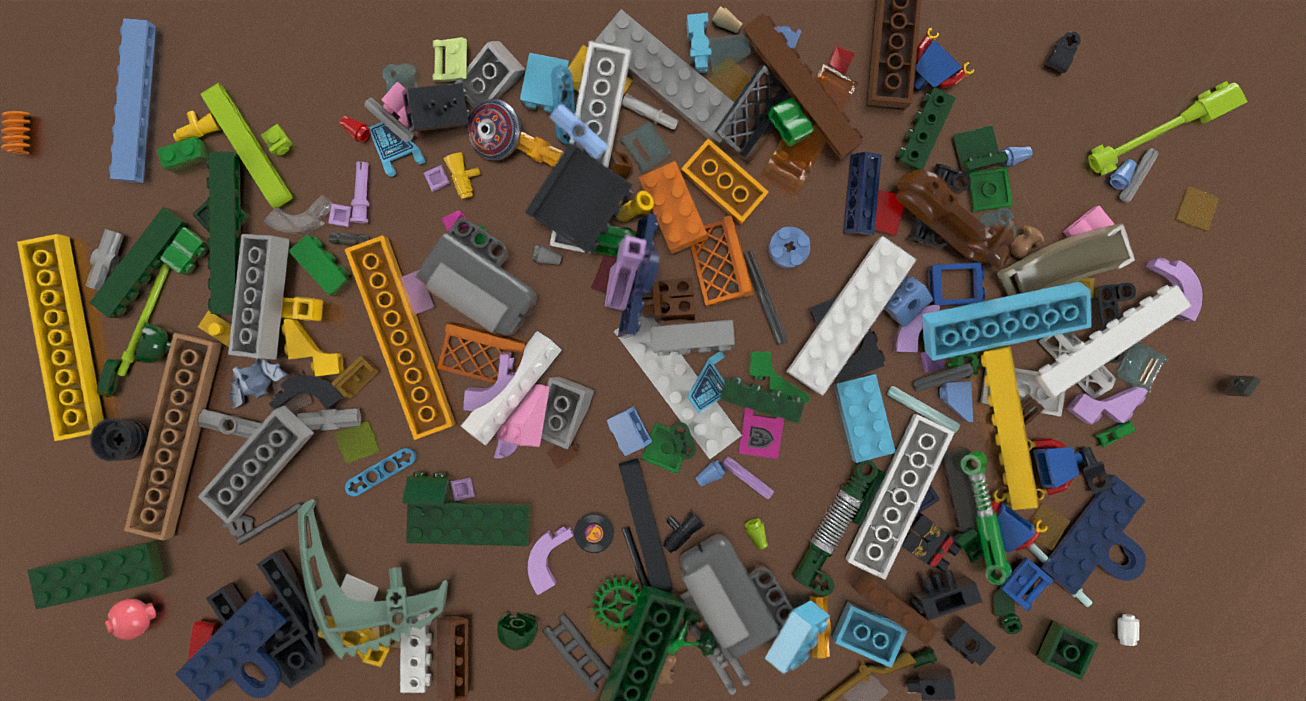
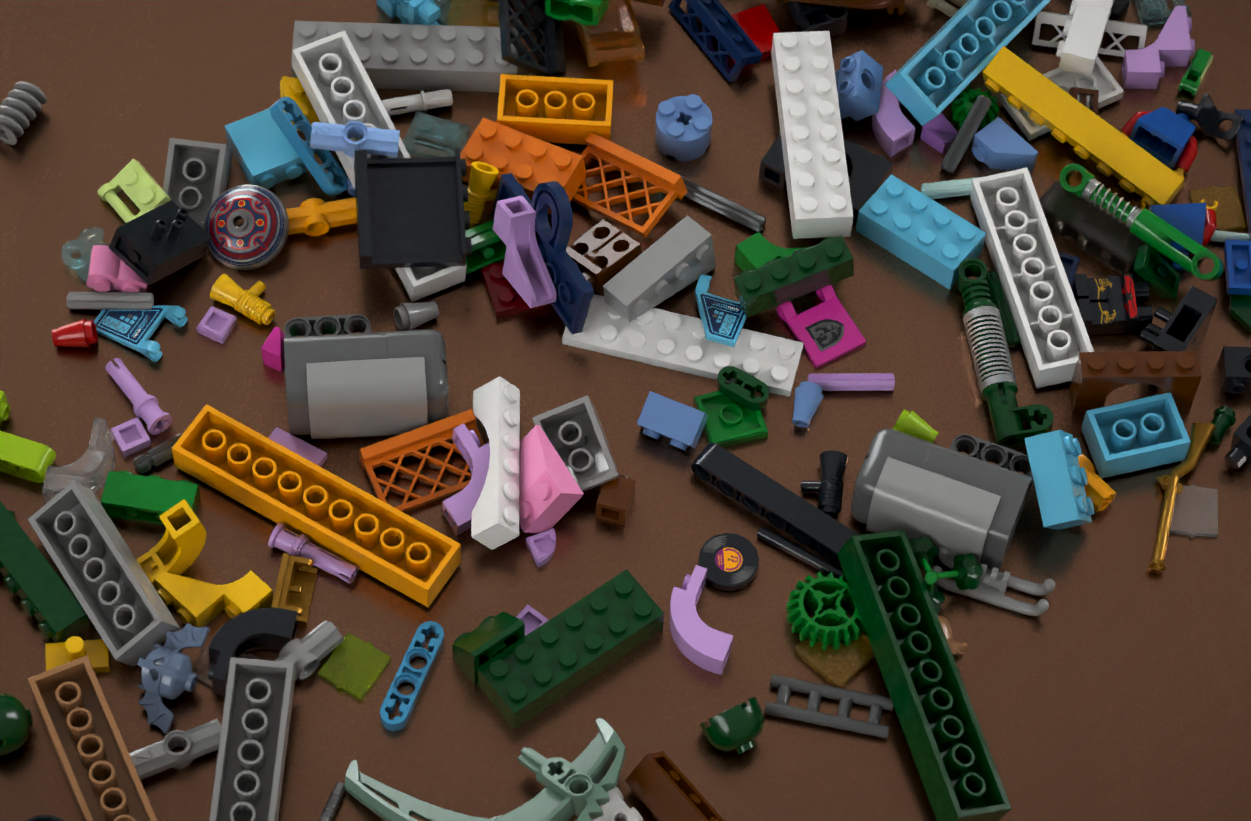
camera: 40 degrees left, 30 degrees down
blue window [928,263,986,306] -> none
none -> lavender pin [268,522,359,584]

